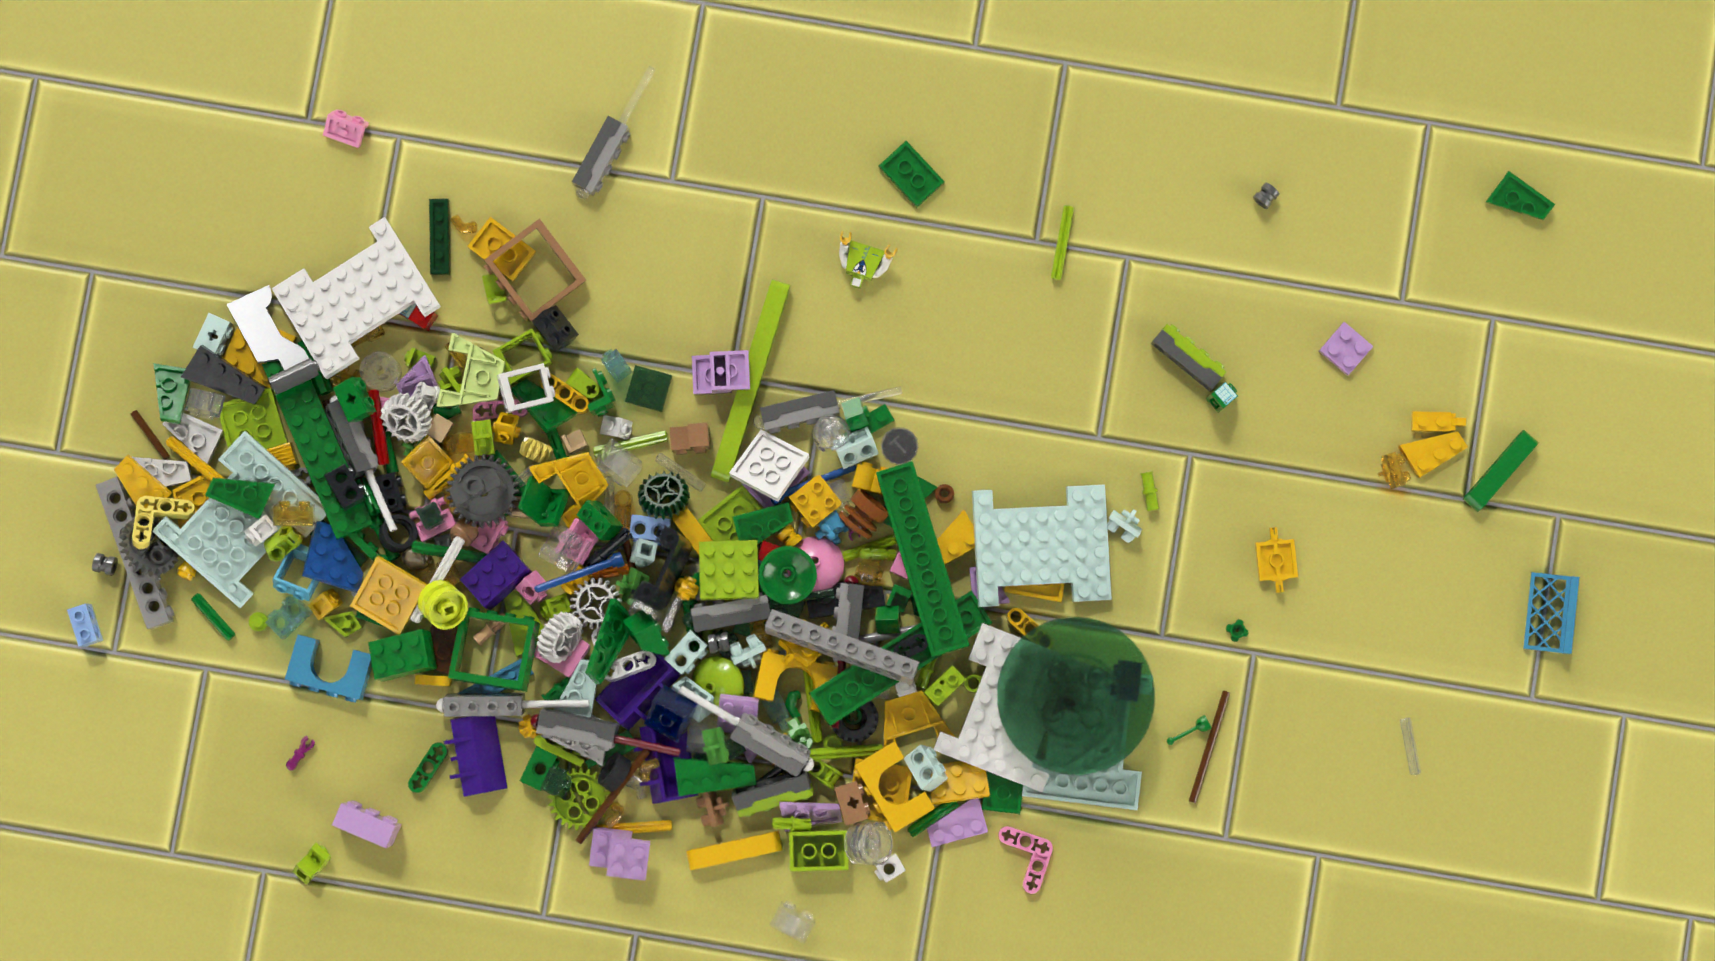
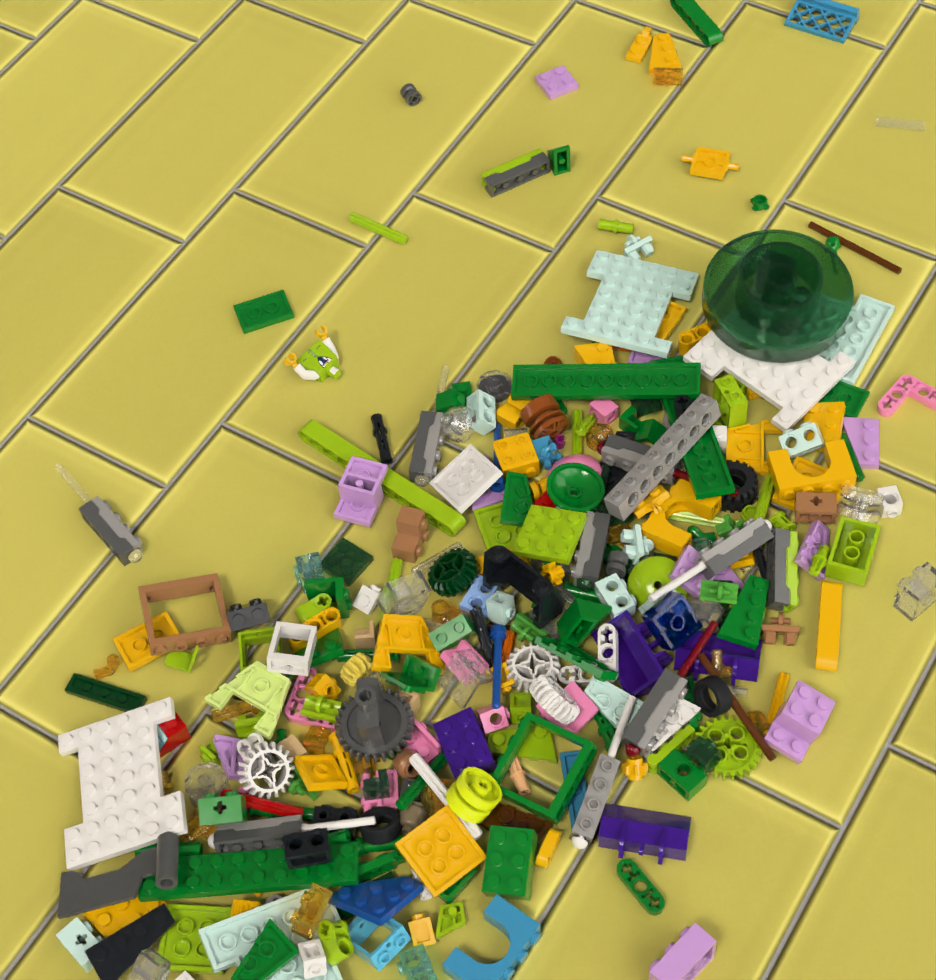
camera: 60 degrees left, 30 degrees down
none -> black pin [371,413,393,465]

